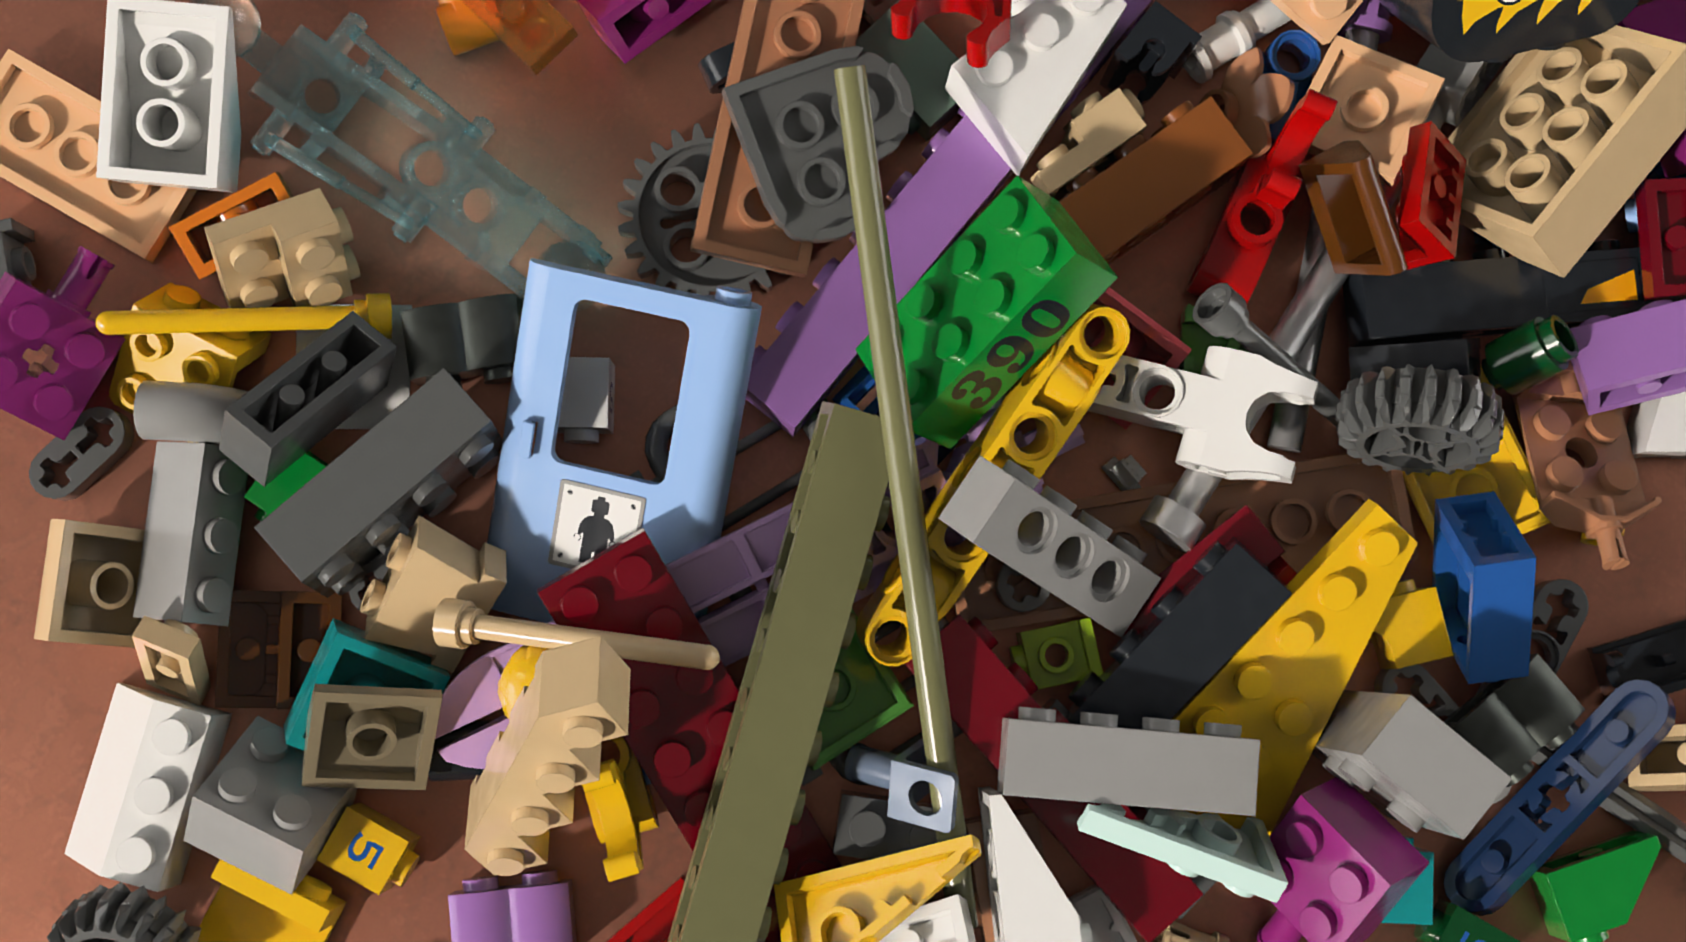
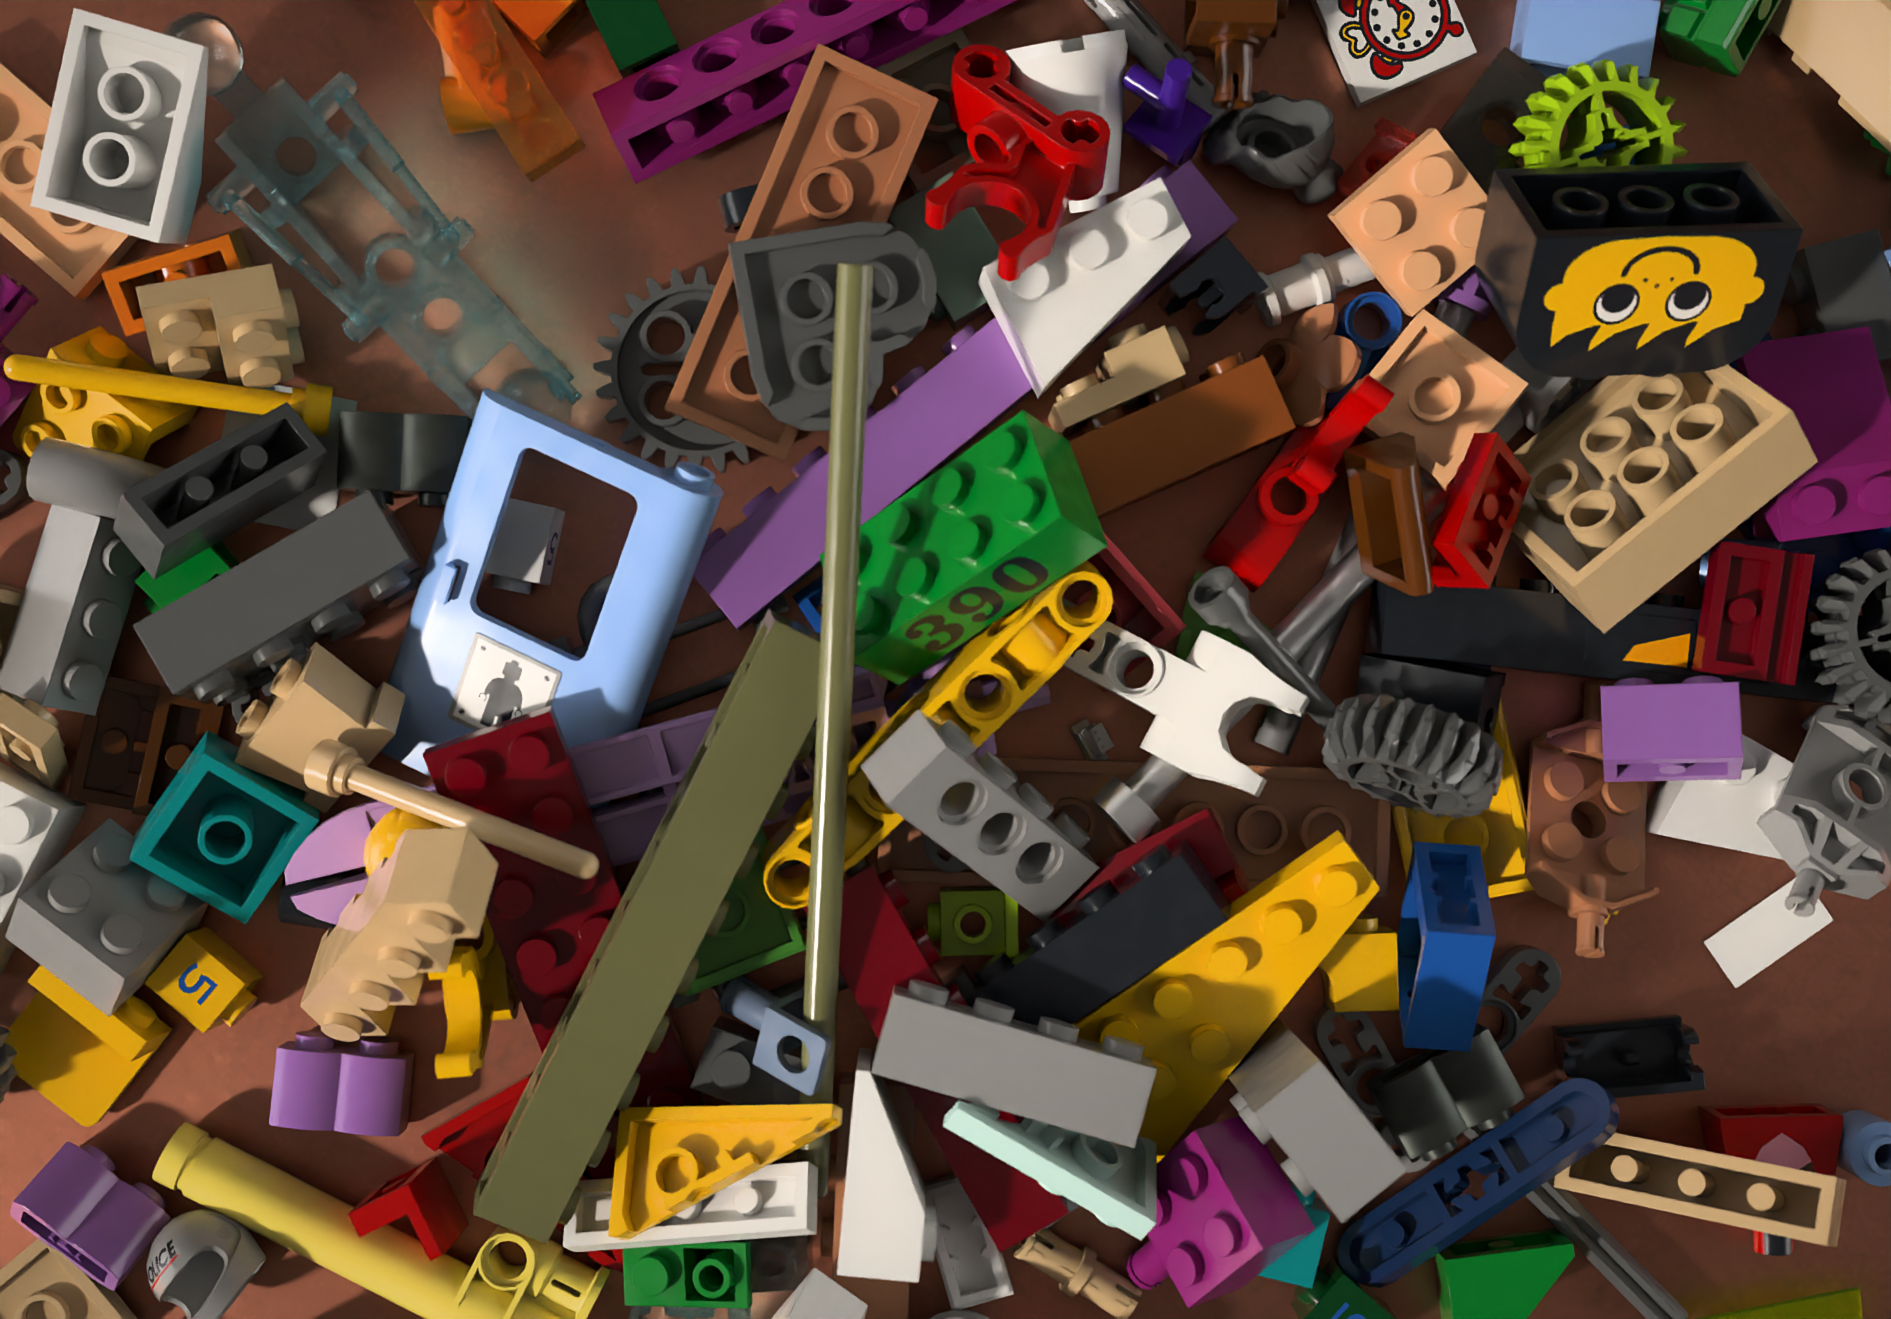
camera: 25 degrees right, 5 degrees up
dark tan slope [302,684,443,790] -> none
dark green brick [1482,315,1579,395] -> none

